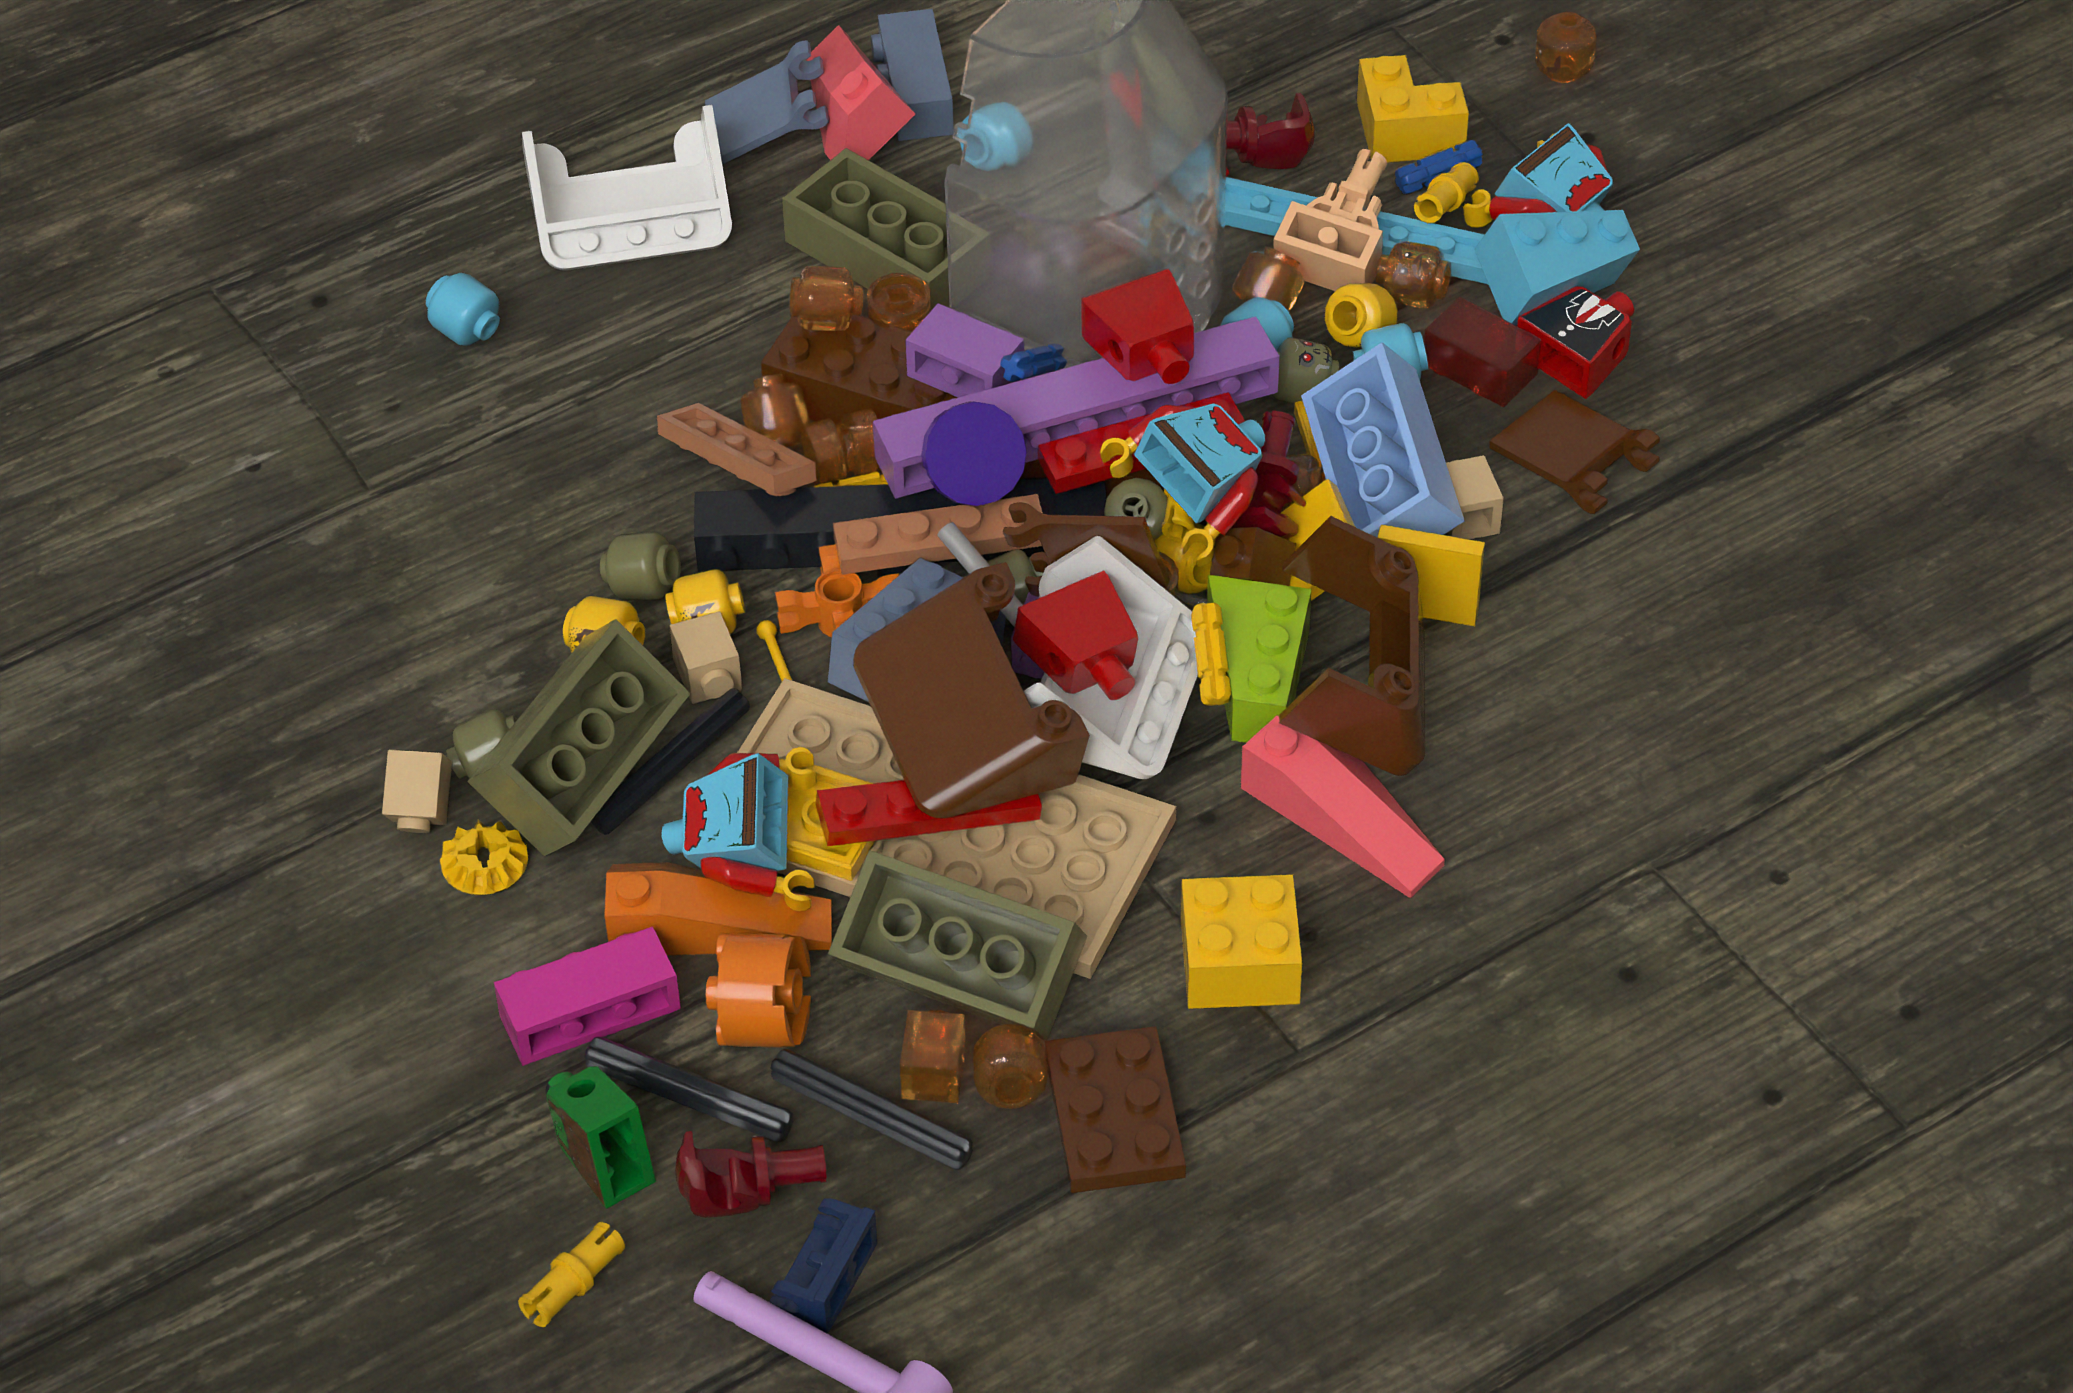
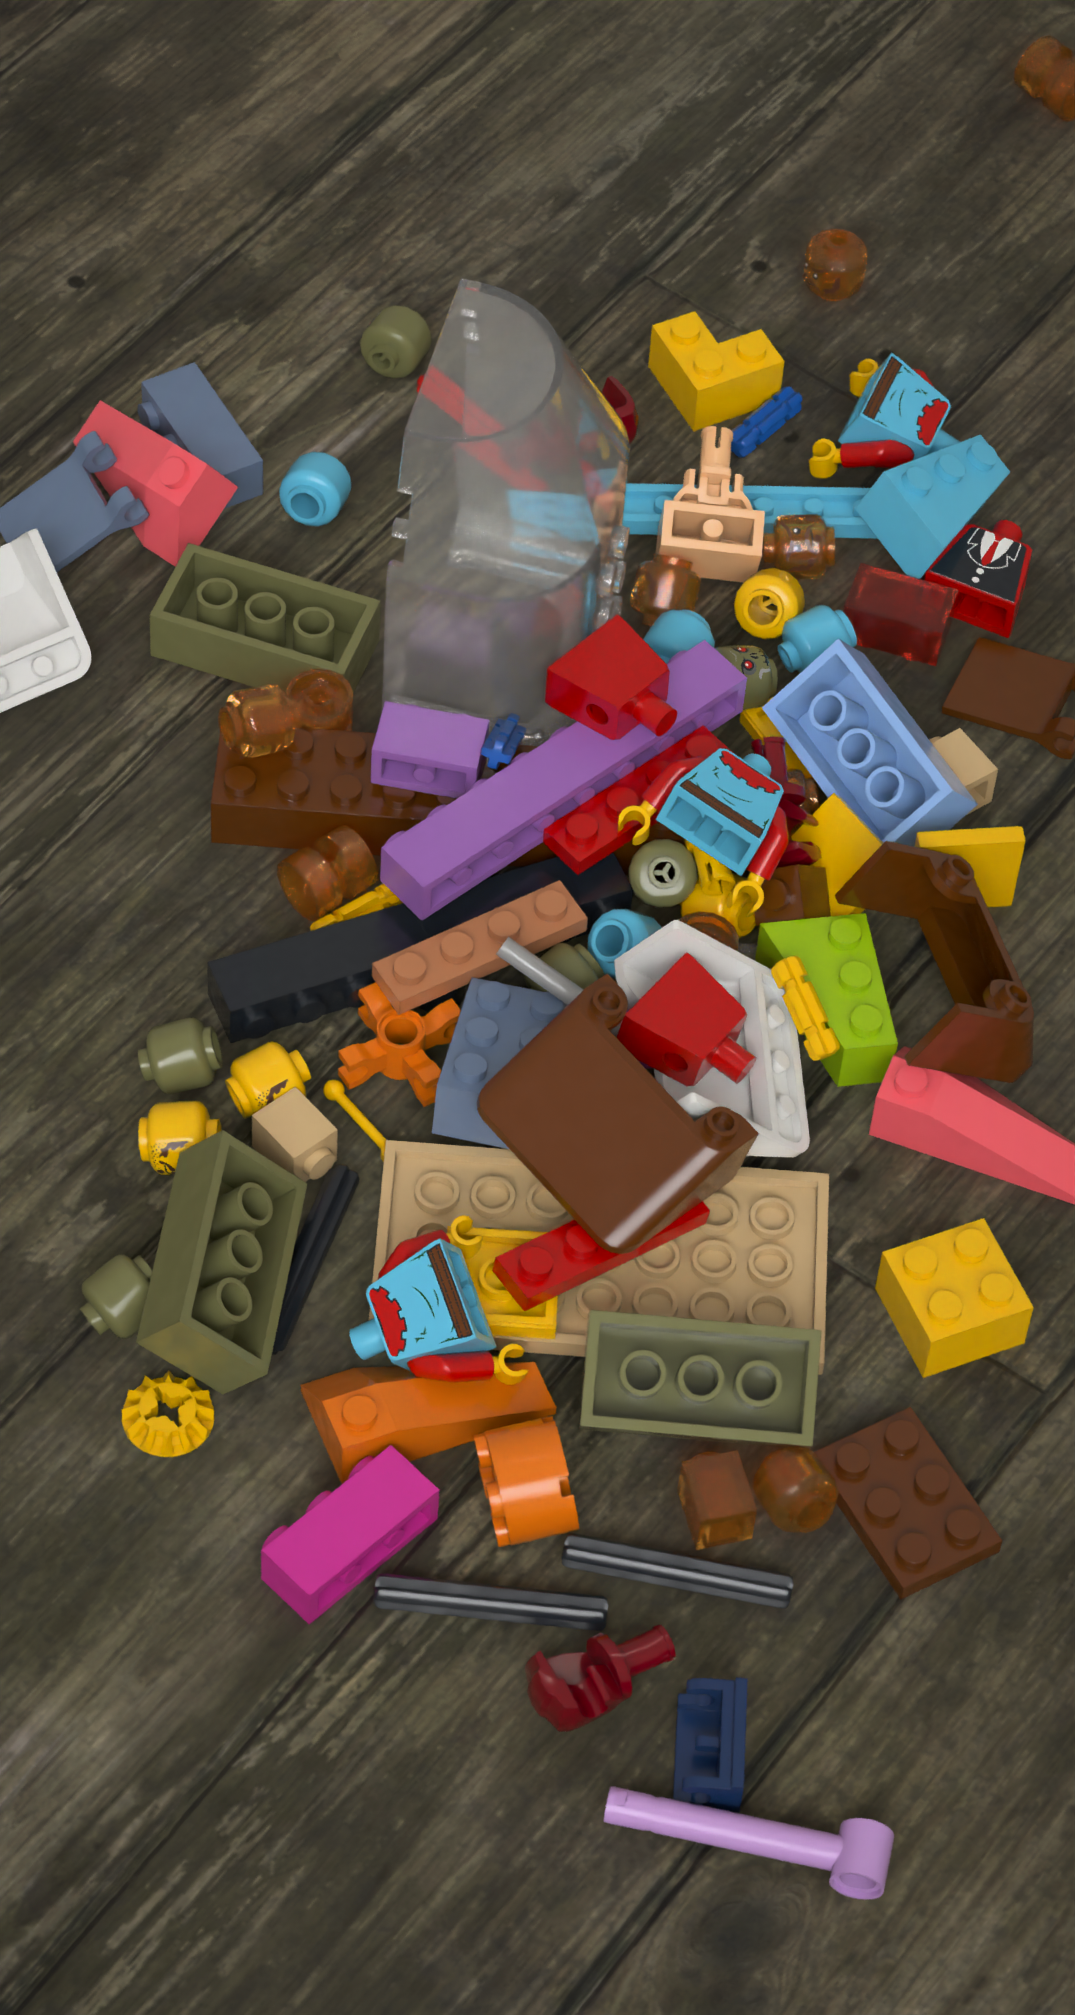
camera: 25 degrees left, 5 degrees up
tan brick [382,750,452,833] -> none
yellow pin [518,1222,625,1327] -> none
green torso [545,1066,656,1209] -> none
nougat plate [657,403,816,496] -> none
clear orange head [740,374,810,448] -> none
dark purple tile [921,401,1027,506] -> none
reddish brown flag [1003,502,1170,597] -> none
yellow pin [1414,162,1479,223] -> none

